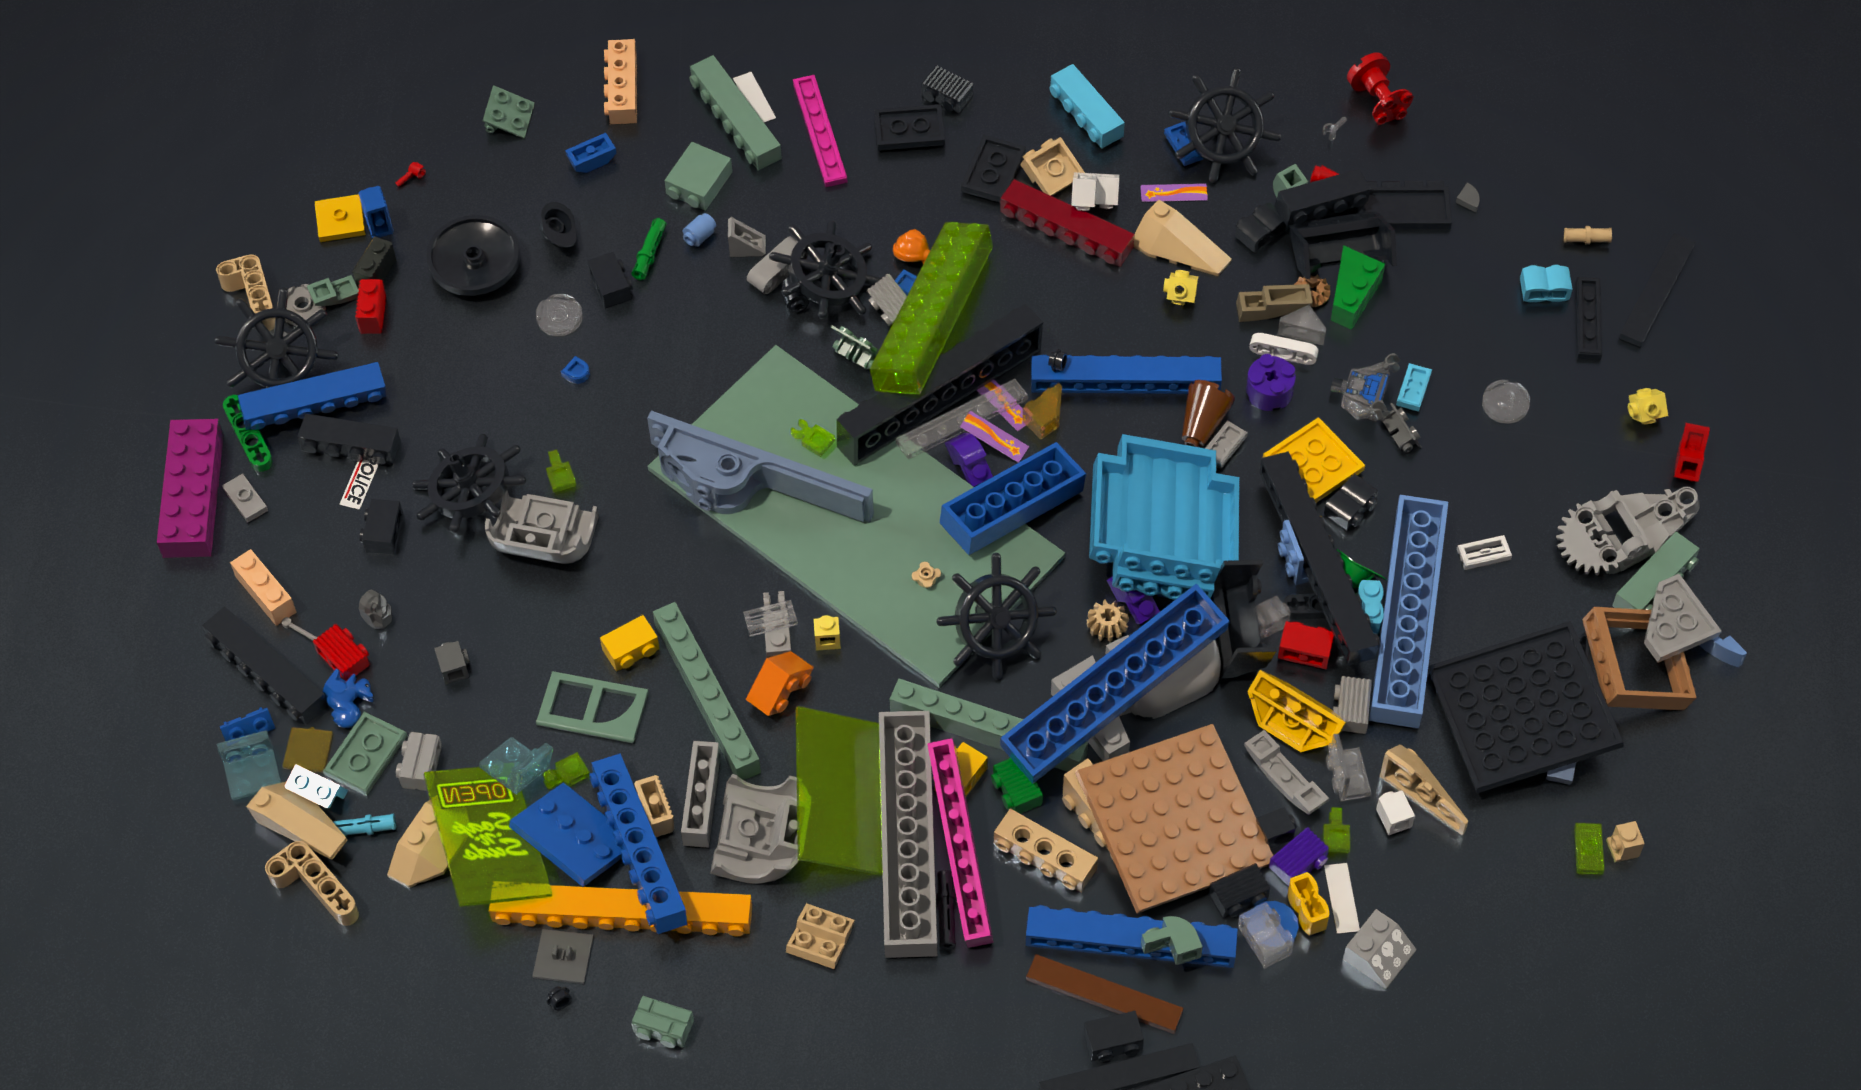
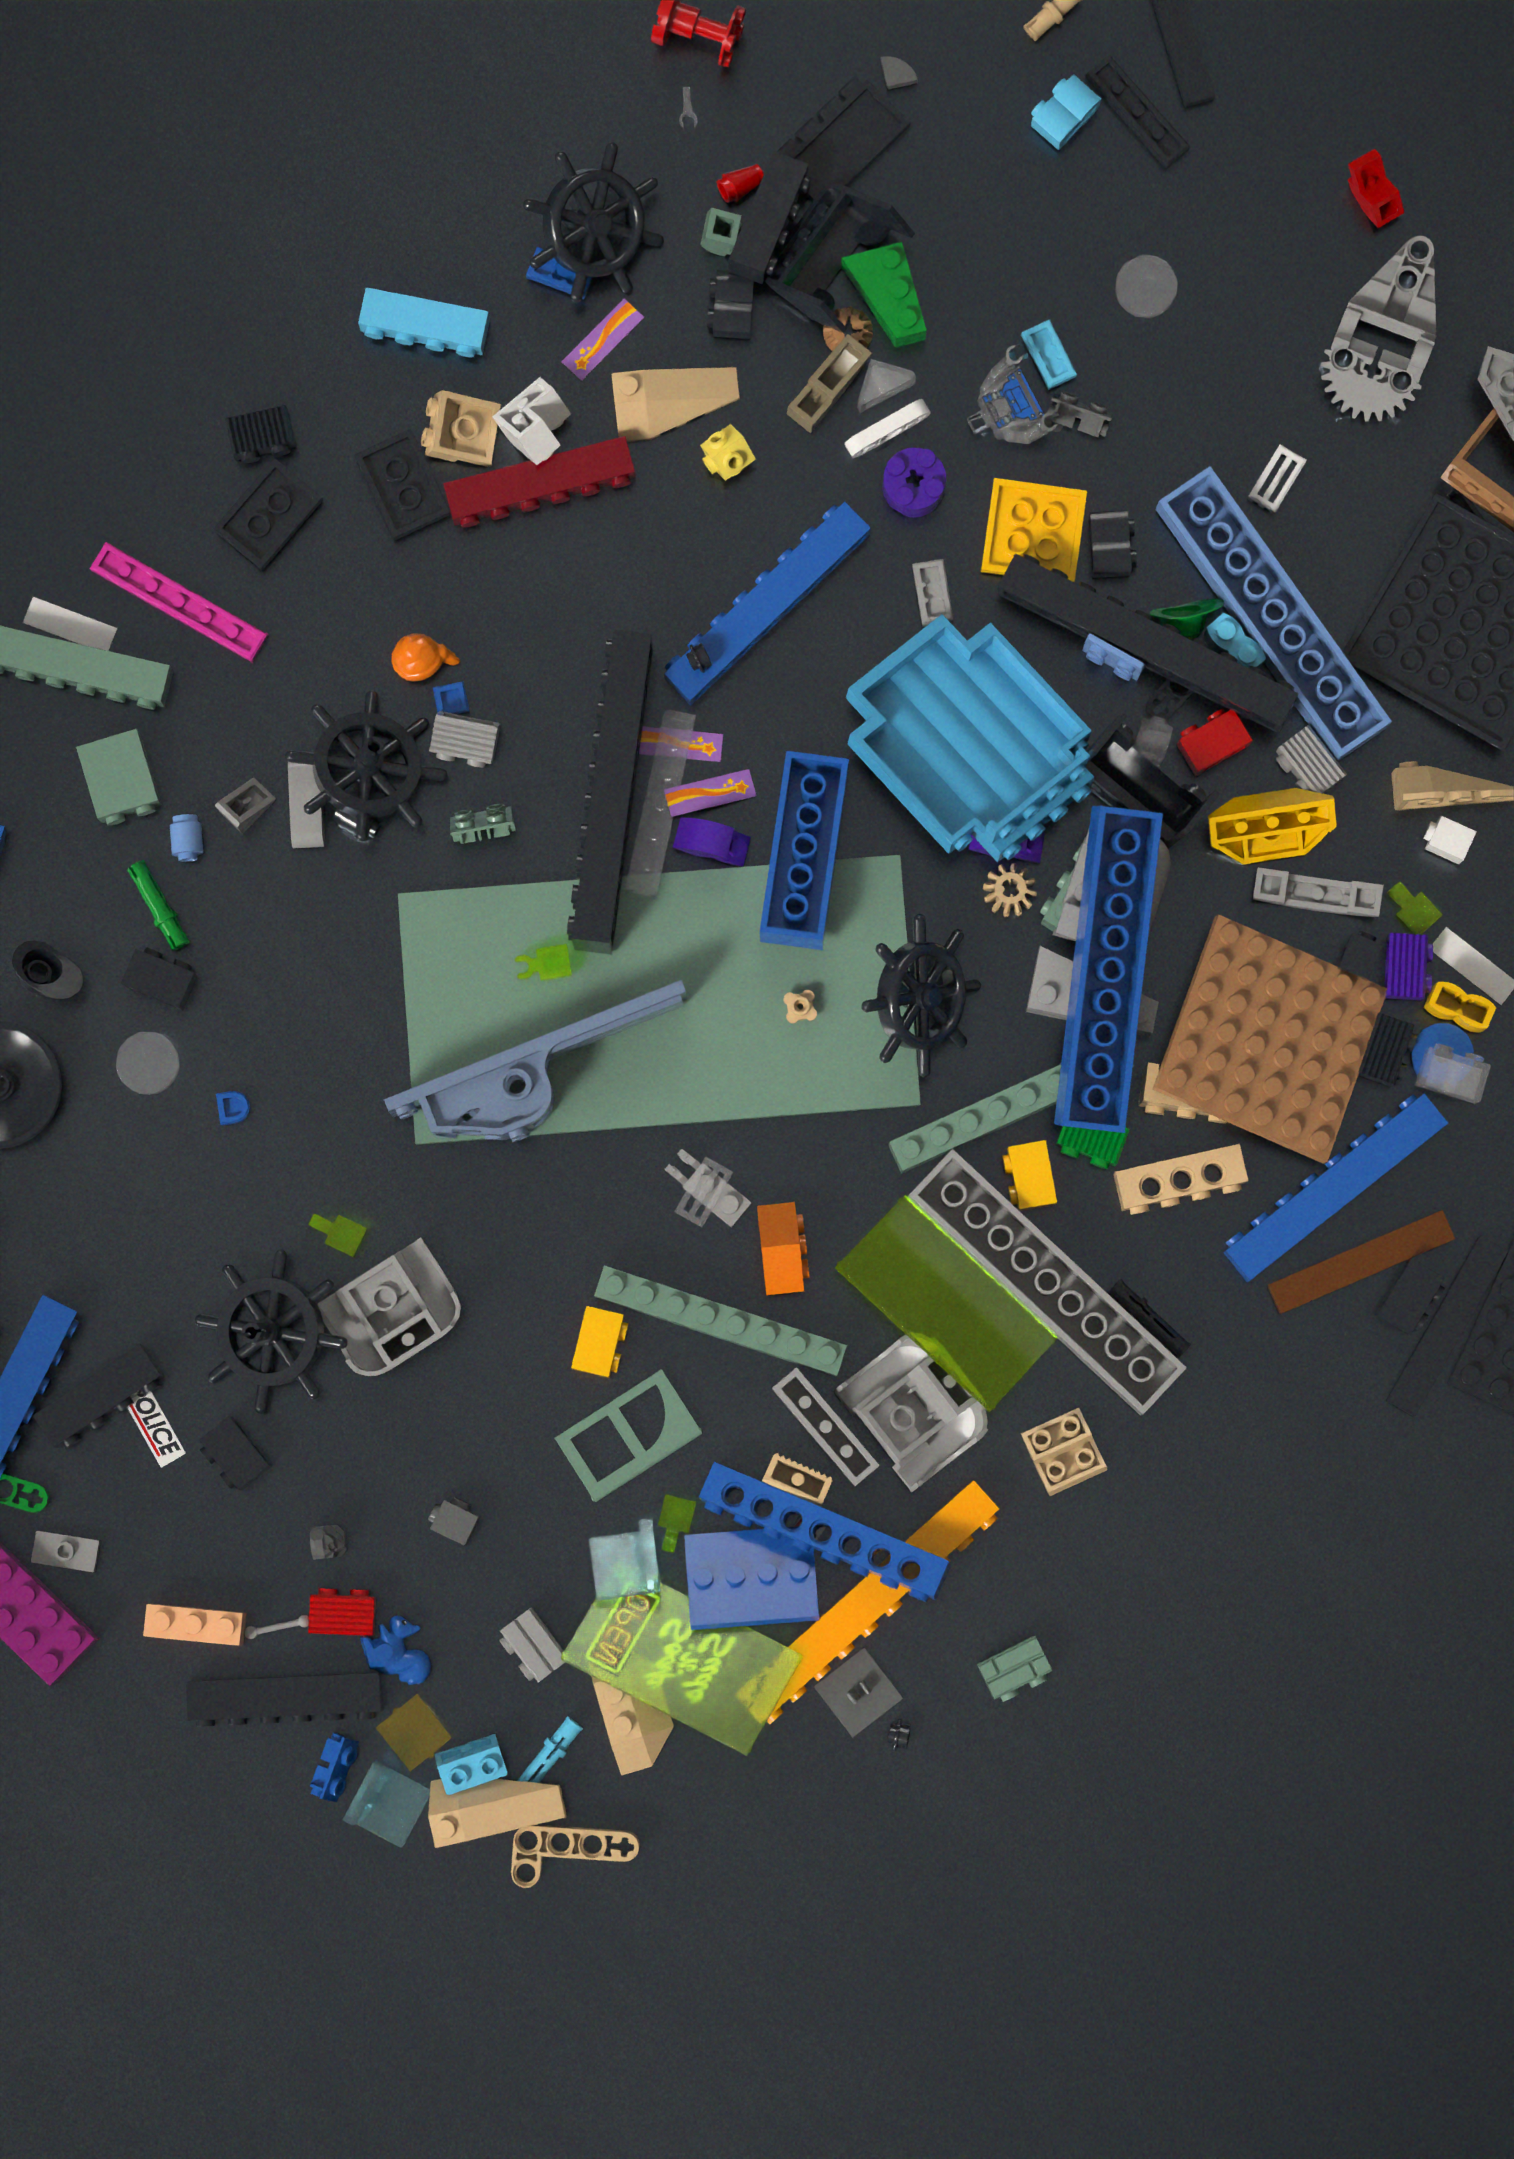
camera: 45 degrees left, 25 degrees up
sand green tile [323,712,408,796] -> none
light yellow brick [814,615,841,651] -> none
clear neon green brick [870,222,993,395] -> none
dark pink brick [927,738,994,948] -> none
clear yellow slope [1023,383,1062,440] -> none
sand green brick [1141,916,1203,965] -> none
reddish brown cone [1182,380,1235,447] -> none
clear bracket [1326,734,1371,801] -> none
sand green brick [1612,532,1700,610] -> none
light yellow brick [1628,388,1668,424] -> none

